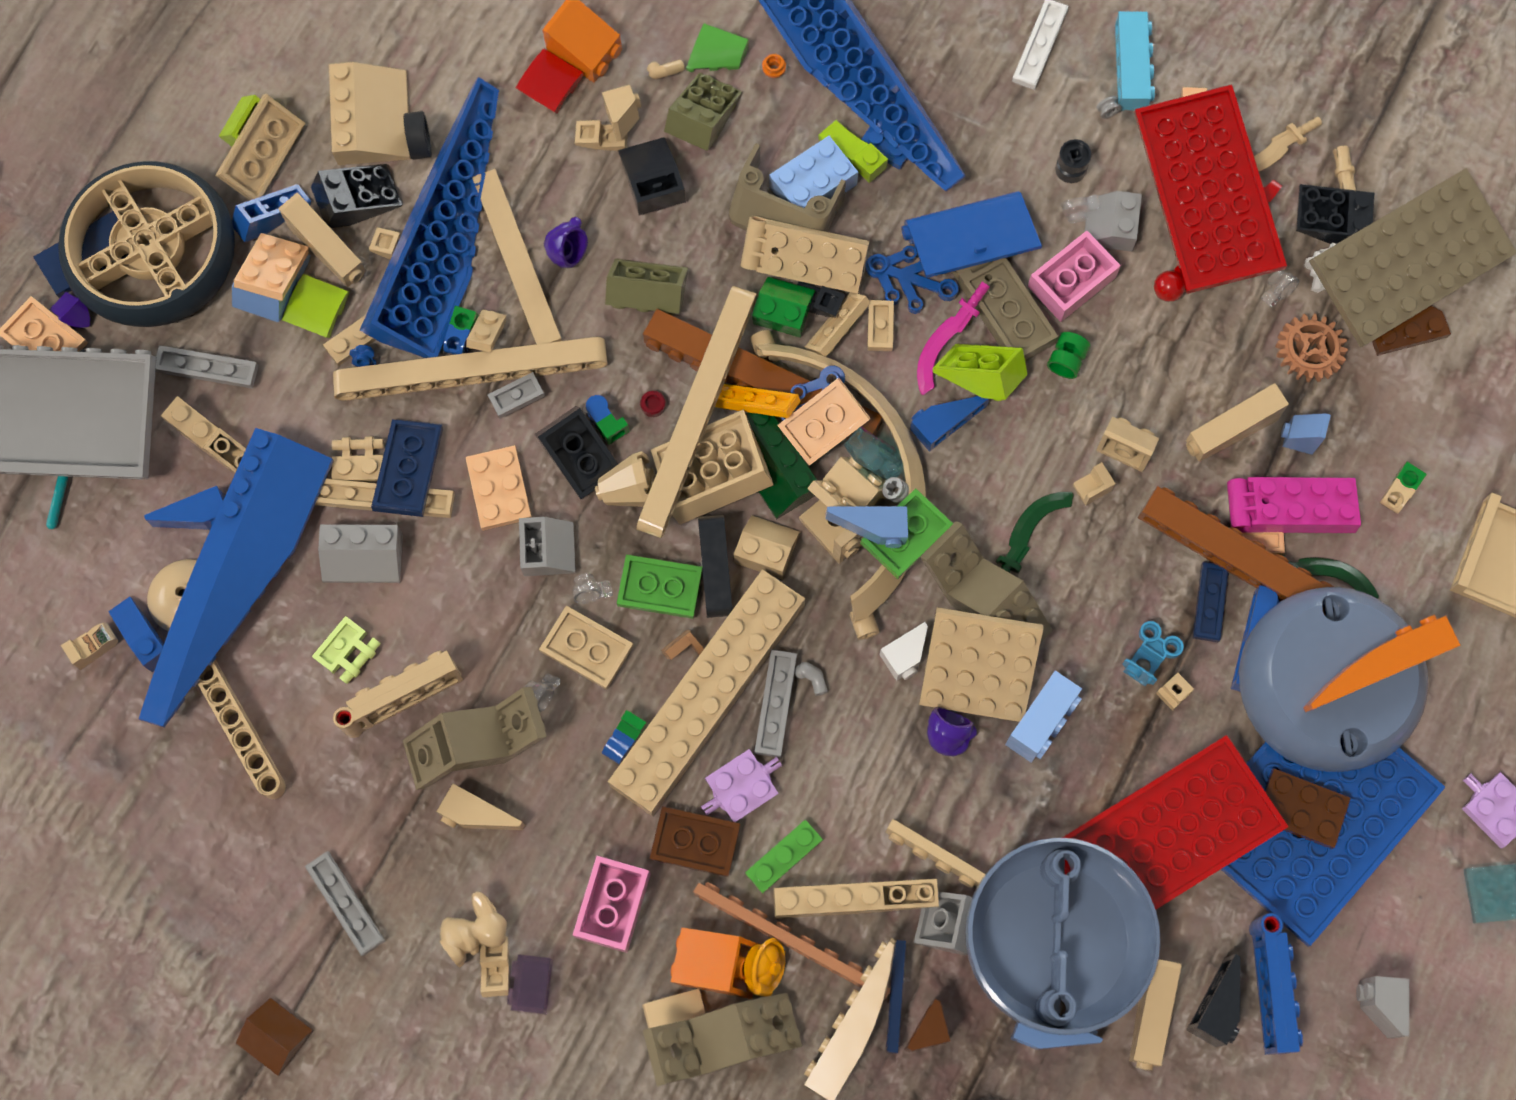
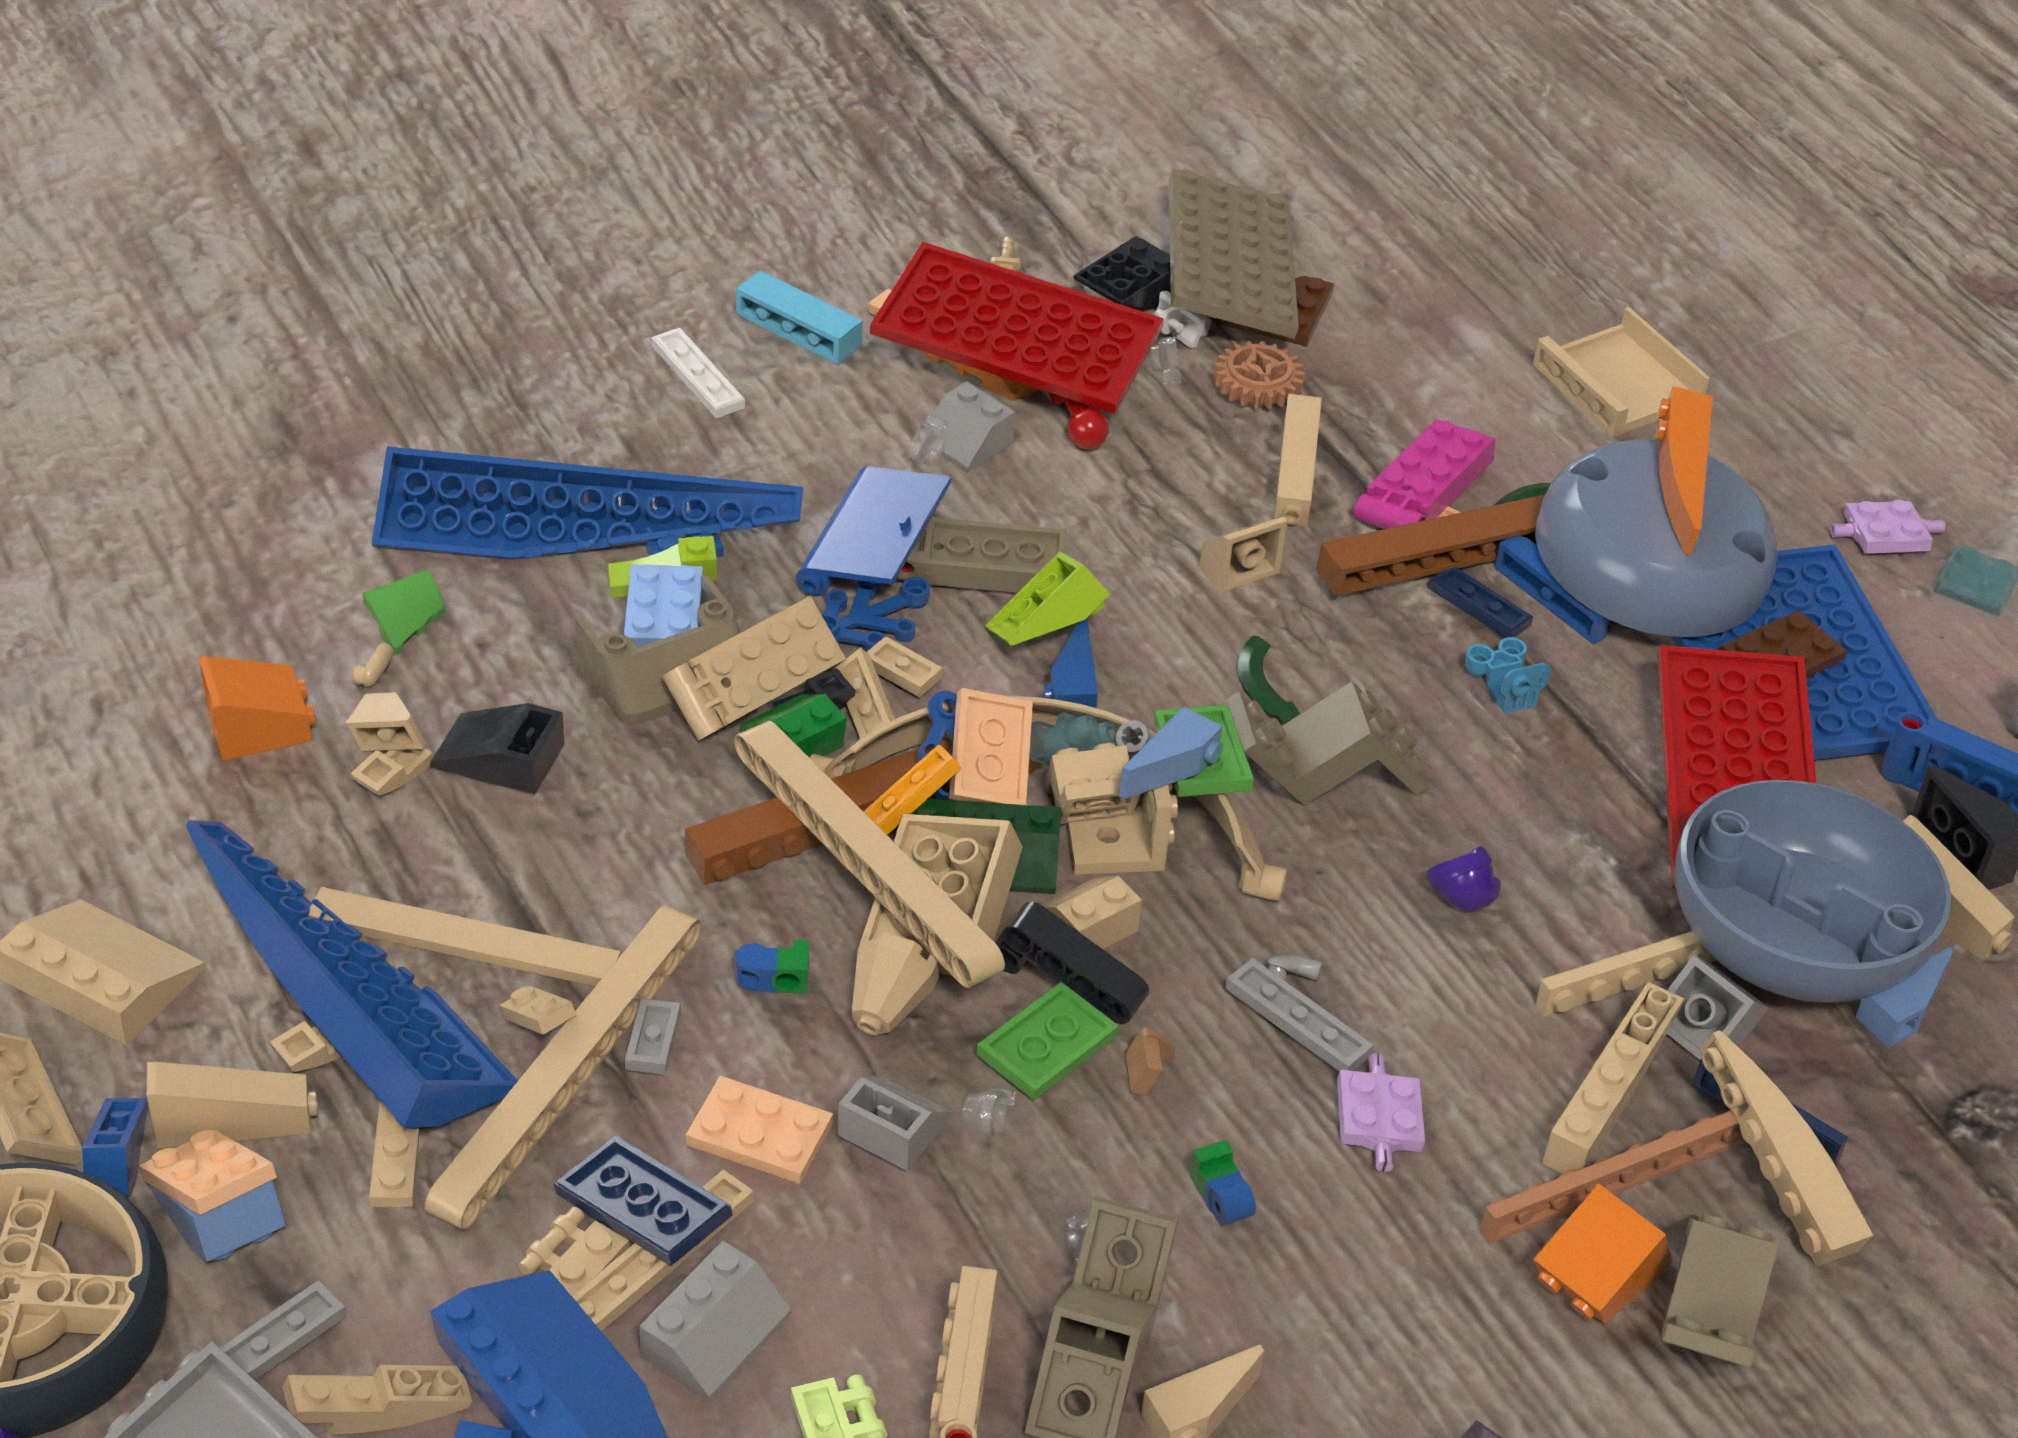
camera: 60 degrees left, 30 degrees down
lime slope [282,274,350,338] -> none
black slope [311,164,402,228] -> none
blue plate [349,345,377,367] -> none
black tyre [403,111,432,160] -> none
leg [443,306,479,355] -> none
red slope [515,49,584,113] -> none
black slope [534,406,618,499] -> none
tan plate [539,606,634,690] -> none
dark purple piece [544,217,588,268] -> none
bright pink brick [573,856,651,953] -> none
olive slope [605,259,688,315] -> none
tan brick [608,569,805,817] -> none
dark red tile [640,391,666,417] -> none
tan slope [642,989,706,1028] -> none
reddish brown plate [650,806,740,877] -> none
olive slope [664,73,742,151] -> none
light orange piece [744,938,785,997] -> none
bright green plate [745,820,823,894] -> none
orange plate [762,54,786,78] -> none
white slope [880,622,928,681] -> none
reddish brown slope [904,999,950,1053] -> none
dark pink sword [917,282,990,395] -> none
tan plate [919,607,1043,722] -> none
light blue brick [1005,671,1082,763] -> none
bright pink brick [1028,231,1121,322] -> none
green wheel [1047,332,1091,379] -> none
black wheel [1055,139,1092,184] -> none
tan panel [1073,462,1116,505] -> none
light grey bush [1096,96,1122,119] -> none
tan piece [1156,673,1194,710] -> none
medium blue slope [1281,413,1331,455] -> none
tan pin [1333,146,1356,190] -> none
leg [1380,461,1427,514] -> none

